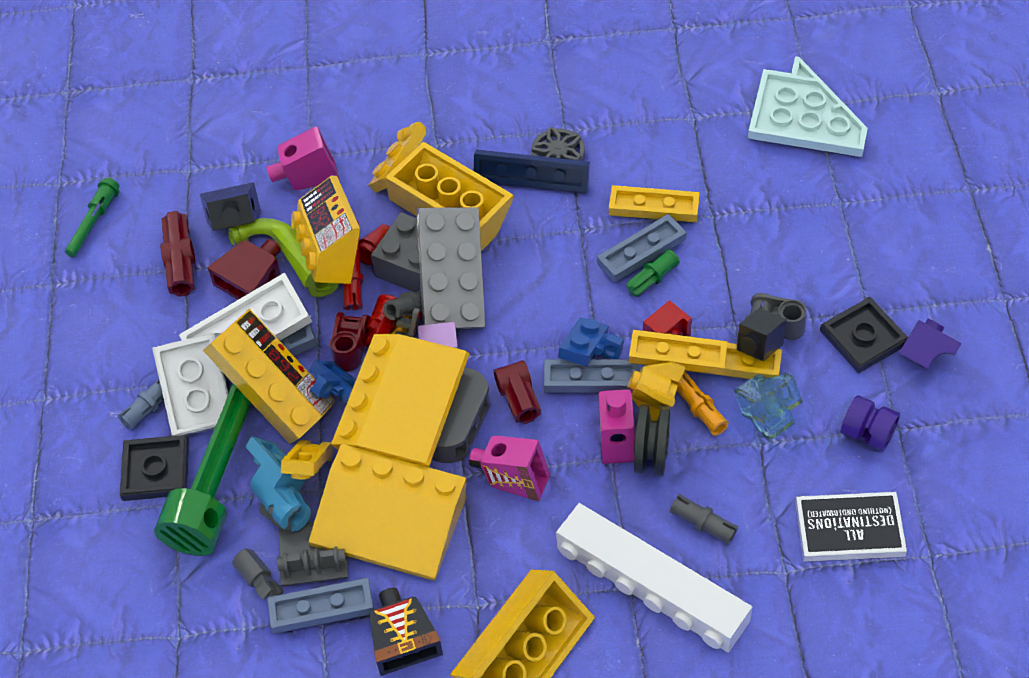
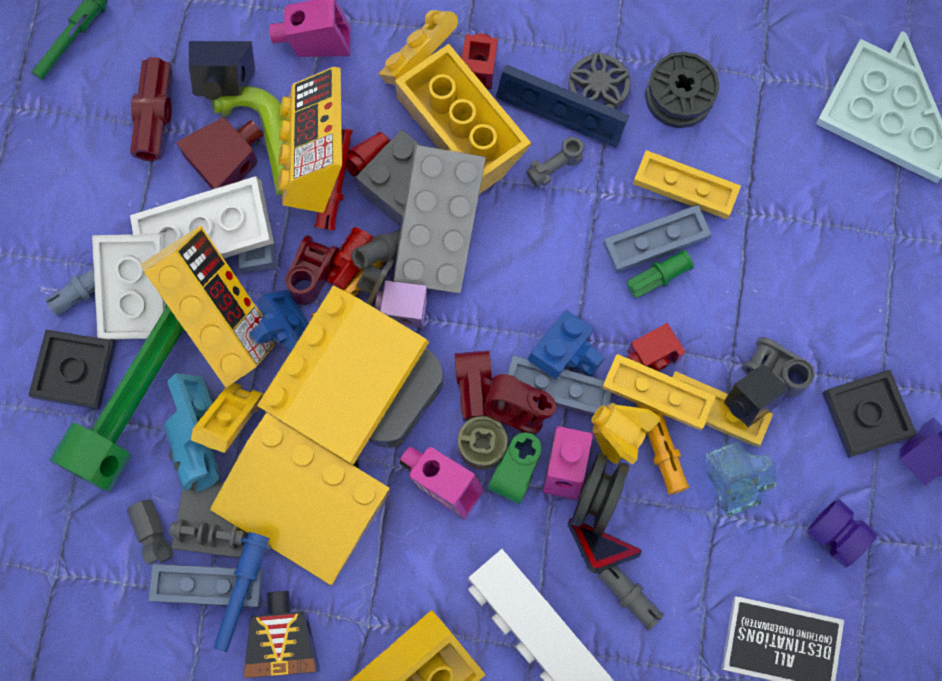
camera: 10 degrees right, 20 degrees up
none -> blue pin [213,532,271,653]
none -> olive wheel [458,416,508,470]
none -> red brick [461,33,498,89]
none -> dark red piece [484,374,557,435]
none -> green piece [488,432,542,505]
none -> dark grey bar [526,137,585,187]
none -> piece [567,518,642,573]
none -> pearl dark grey wheel [645,52,719,128]

